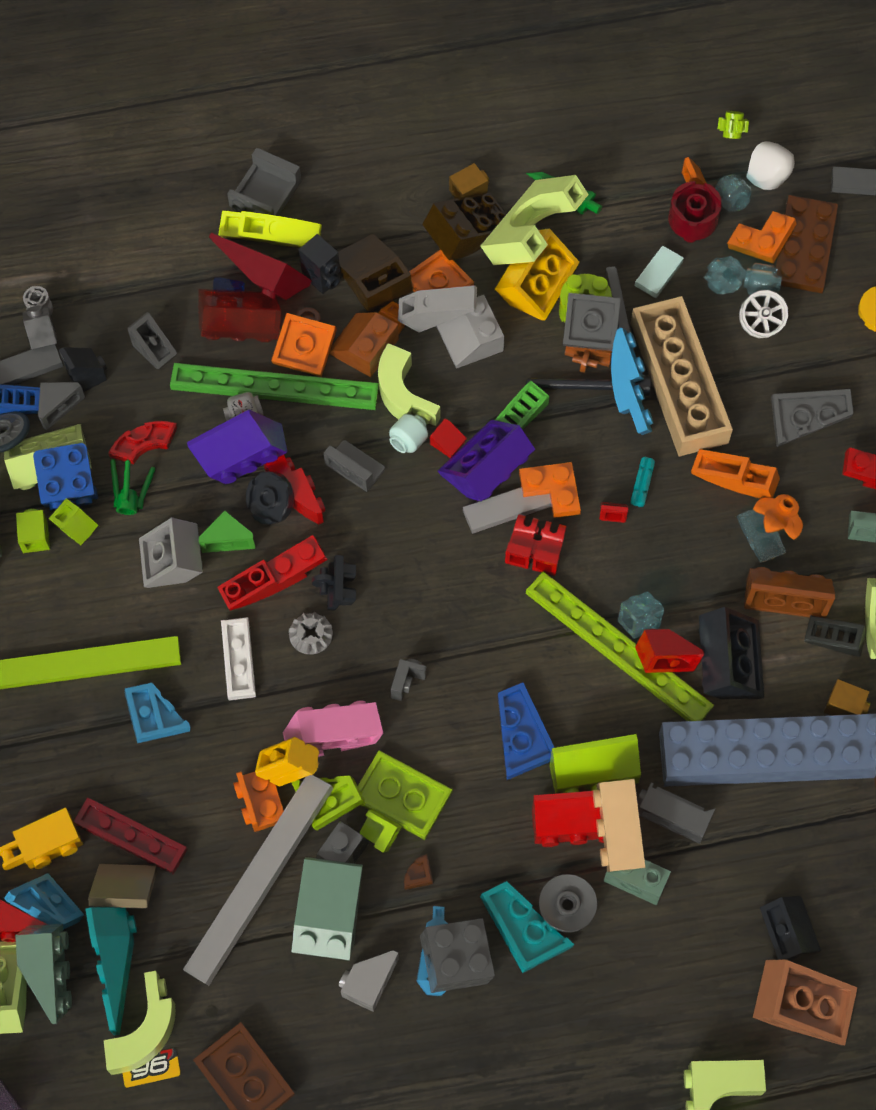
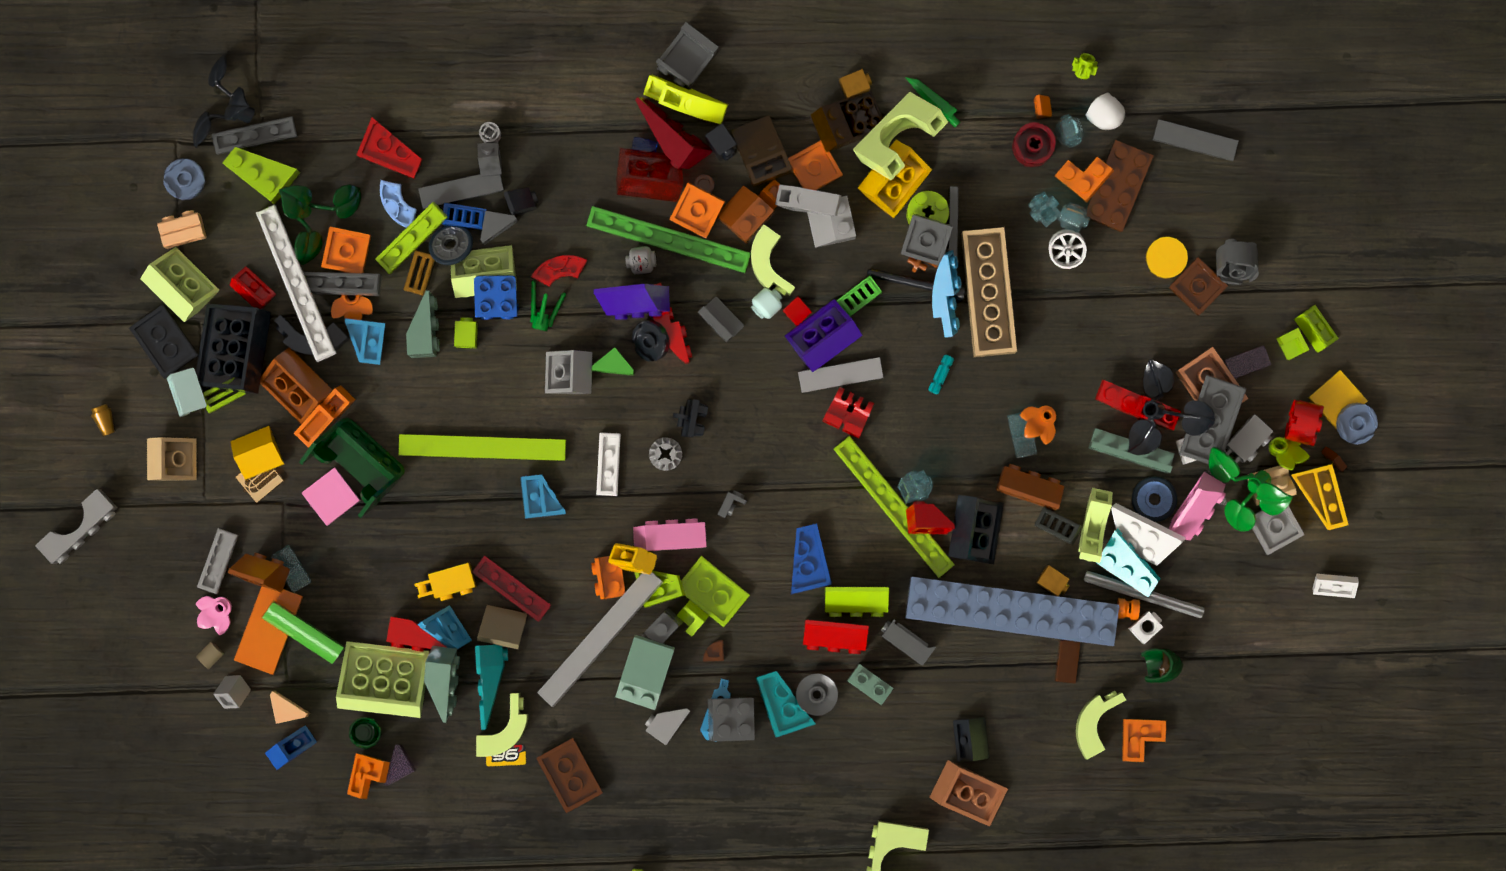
camera: 10 degrees right, 20 degrees up
lime brick [49,498,98,545] -> none
dark grey slope [128,312,177,369] -> none
red slope [217,535,328,611] -> none
orange plate [519,462,581,518] -> none
tan brick [593,779,645,872] -> none
red slope [599,502,628,523] -> none
light aqua tile [635,246,684,298] -> none
orange slope [691,449,780,498] -> none
dark grey wing [771,389,853,447] -> none

